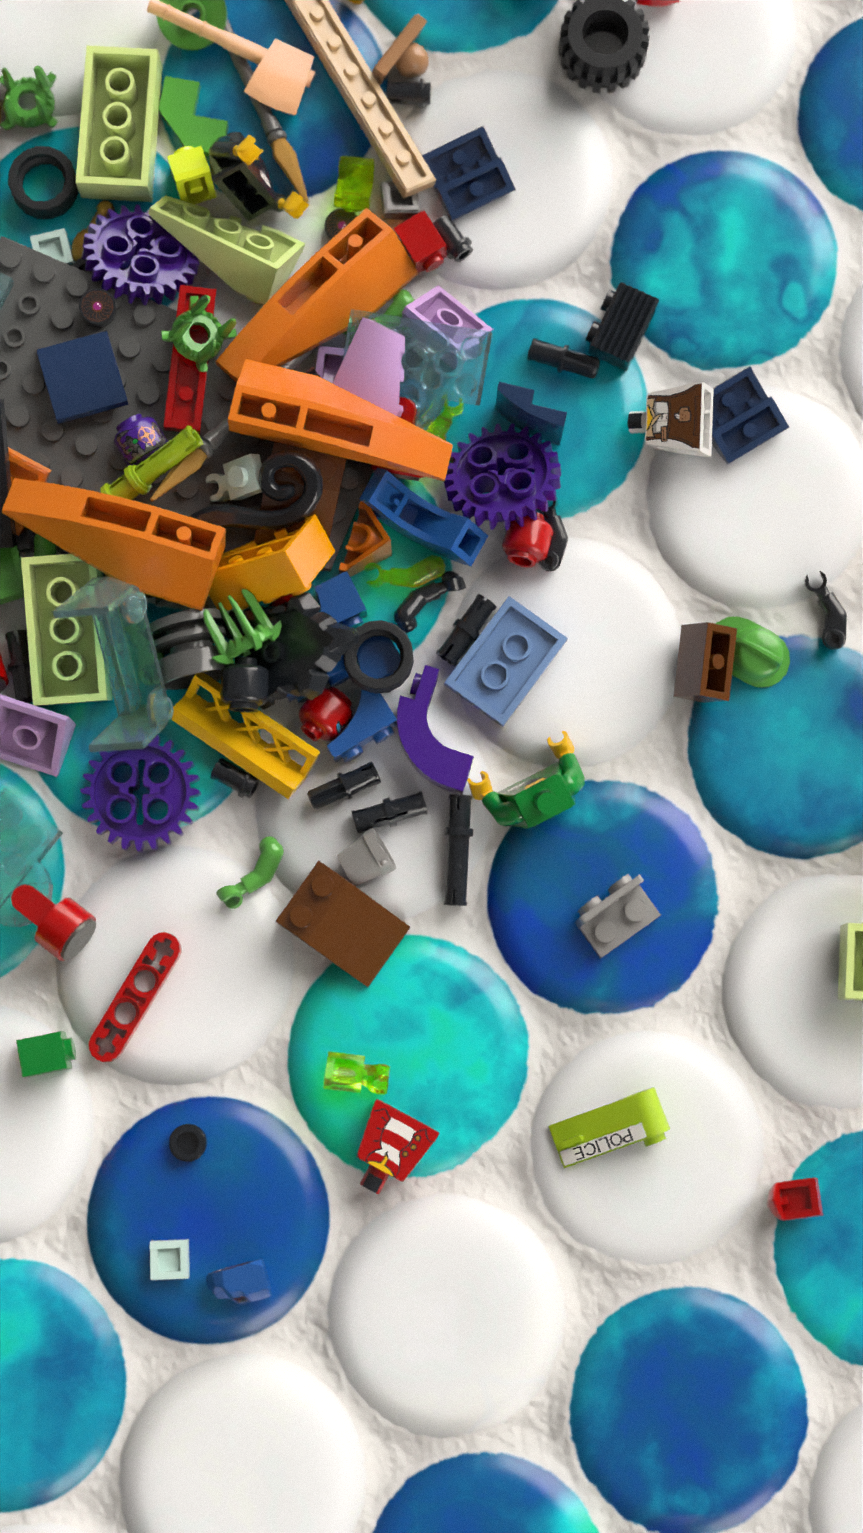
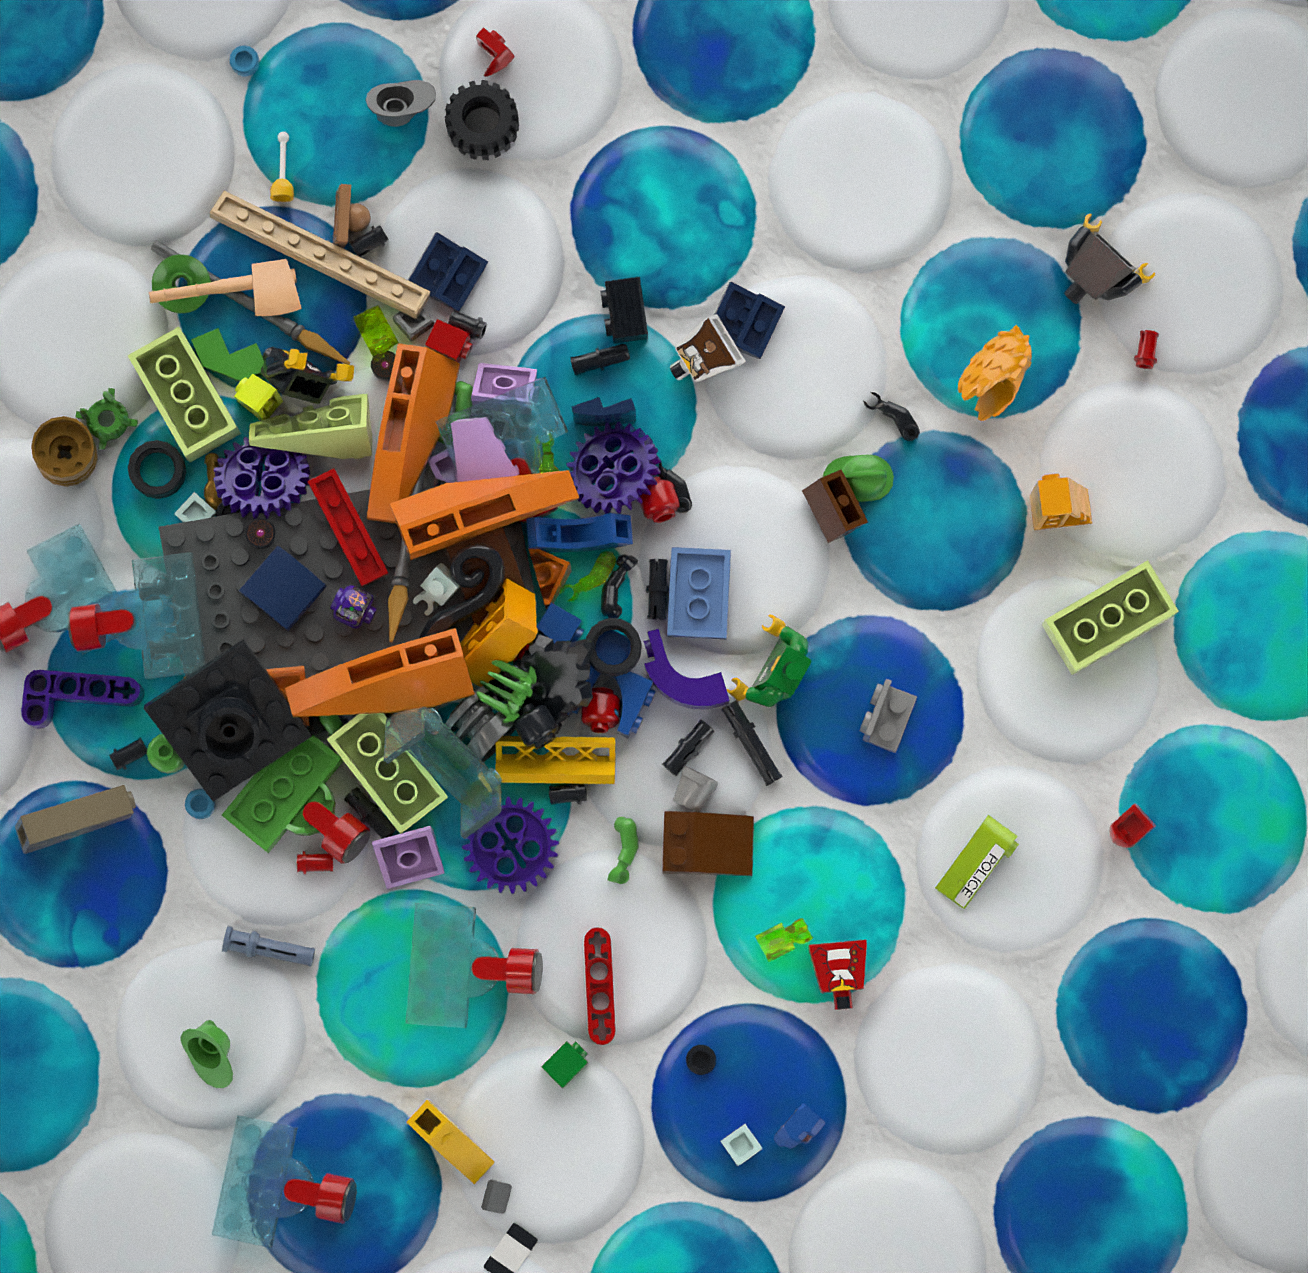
camera: 30 degrees left, 0 degrees up
lime pin [100,425,203,500] -> none
bright green piece [161,295,237,372] -> none
black axle [307,761,381,809] -> none

